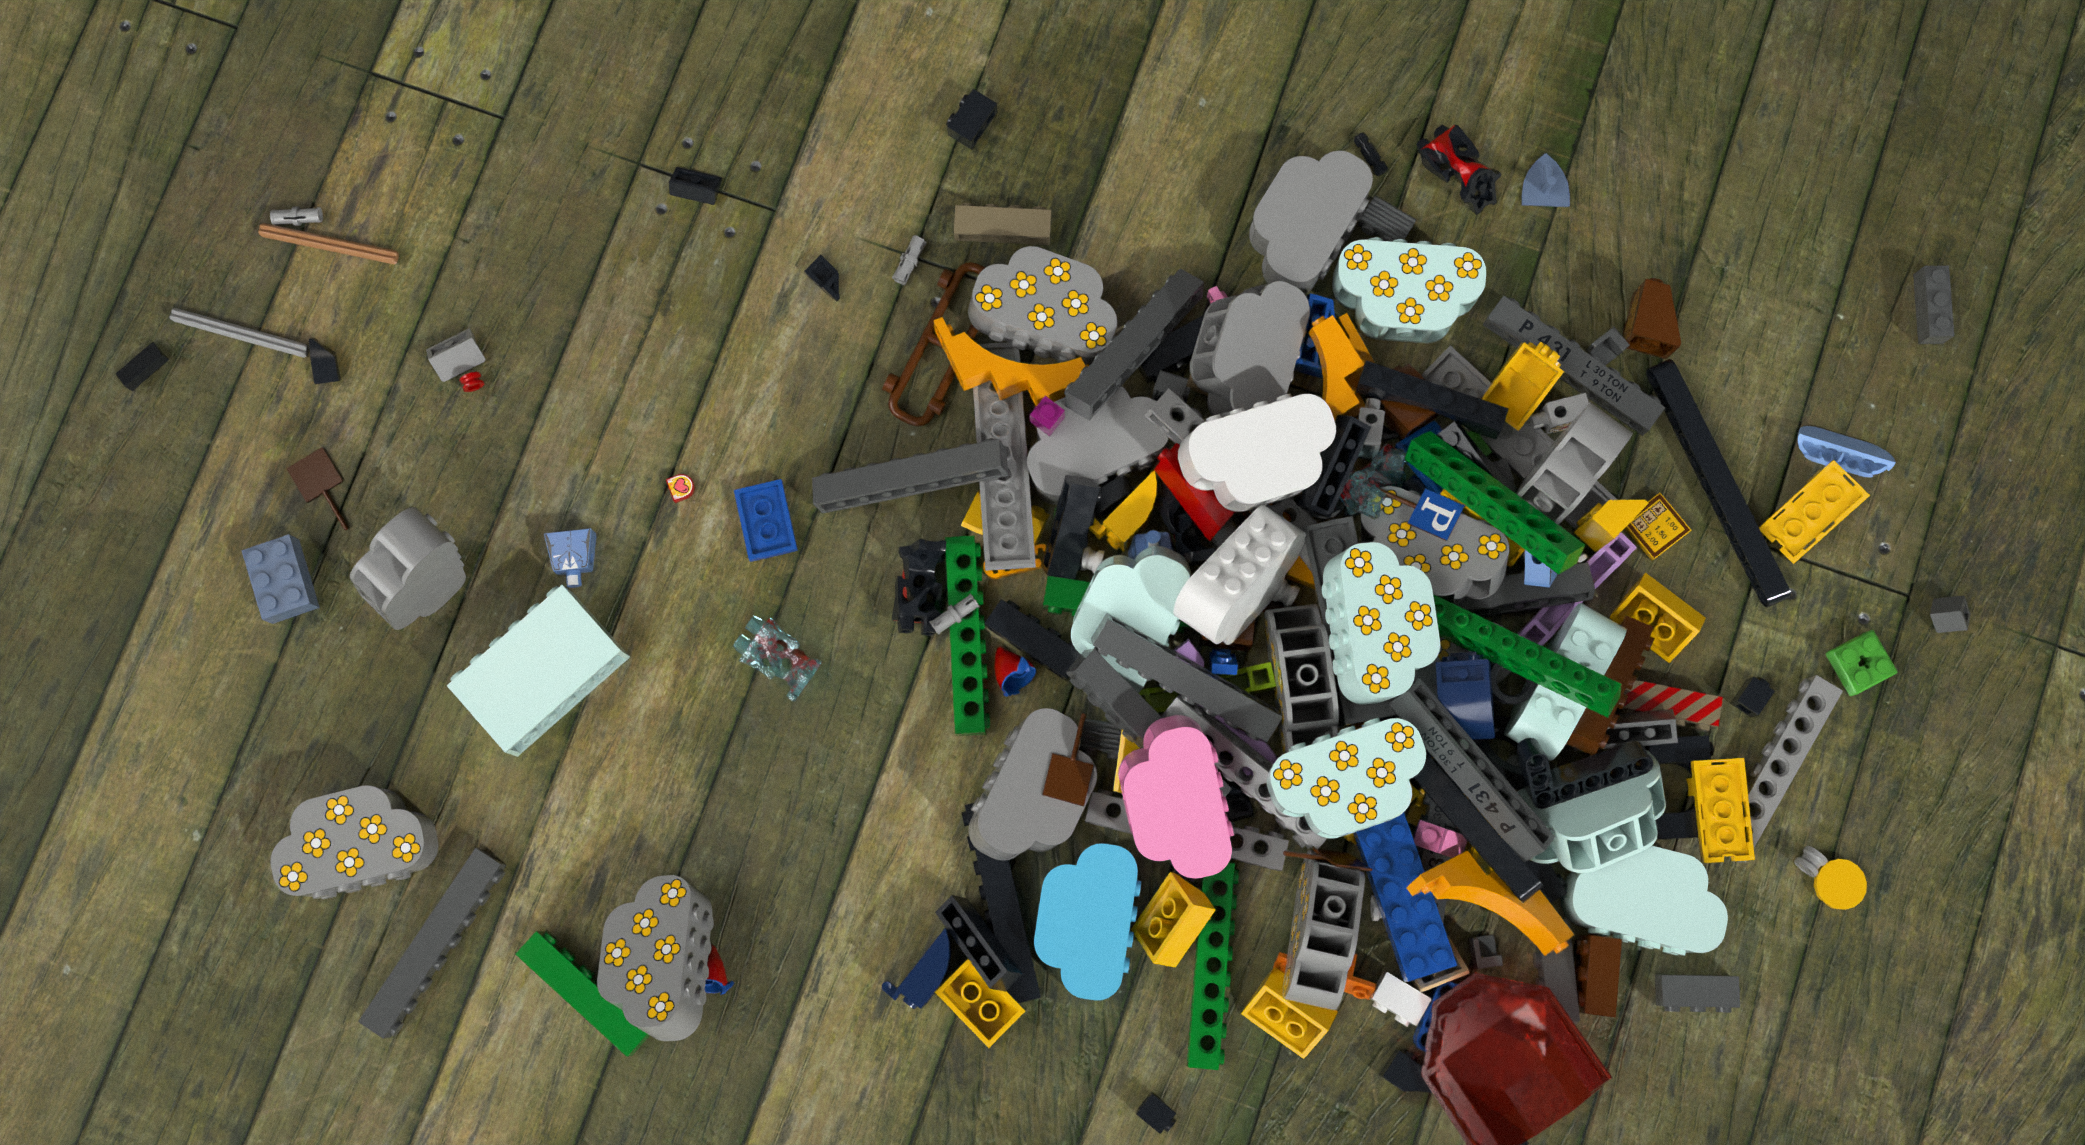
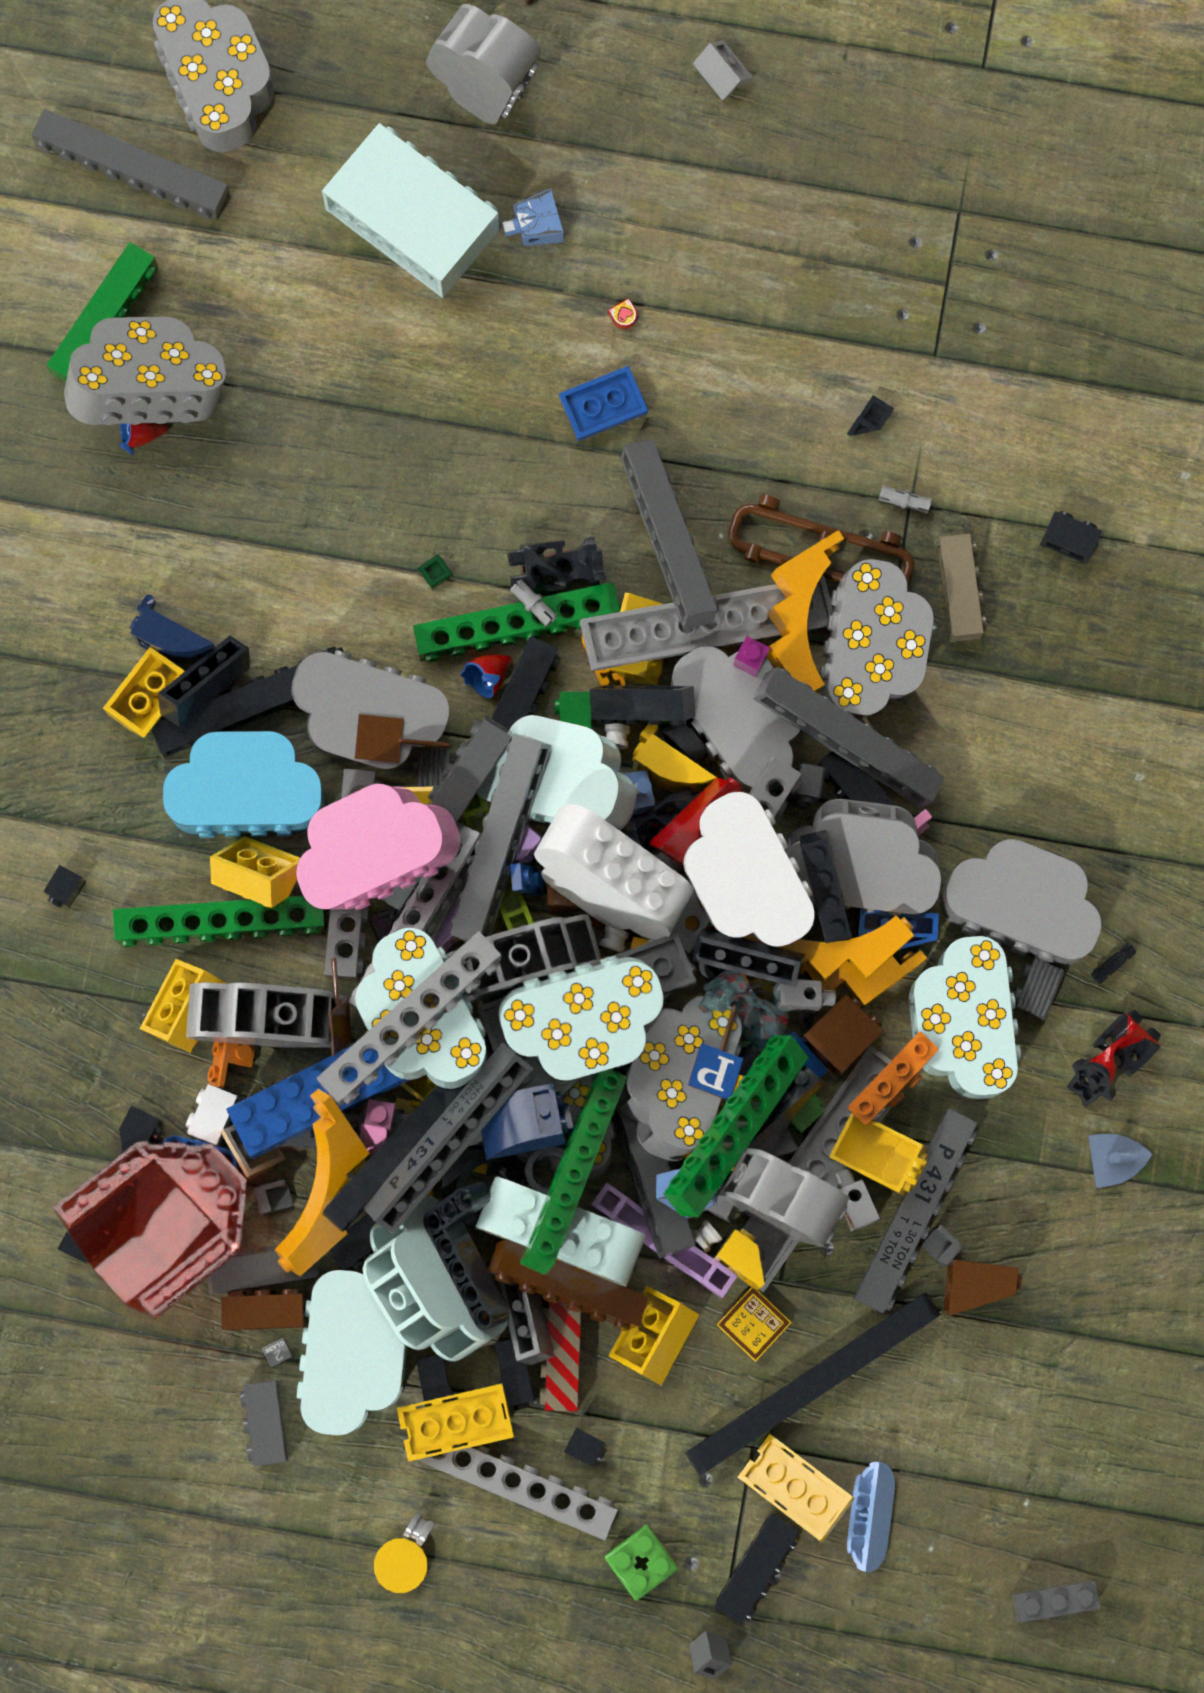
camera: 75 degrees right, 0 degrees up
red bush [459,372,484,392] -> none
black slope [669,167,722,205] -> none
clear light blue hips [732,616,822,702] -> none
black arch [1355,360,1509,440] -> none
none -> light grey sticker [261,1338,292,1367]
none -> light grey brick [317,931,501,1105]
none -> dark green tile [417,554,453,590]
none -> black brick [713,1512,800,1625]
none -> black brick [800,830,852,943]
none -> orange bracket [848,1032,939,1125]

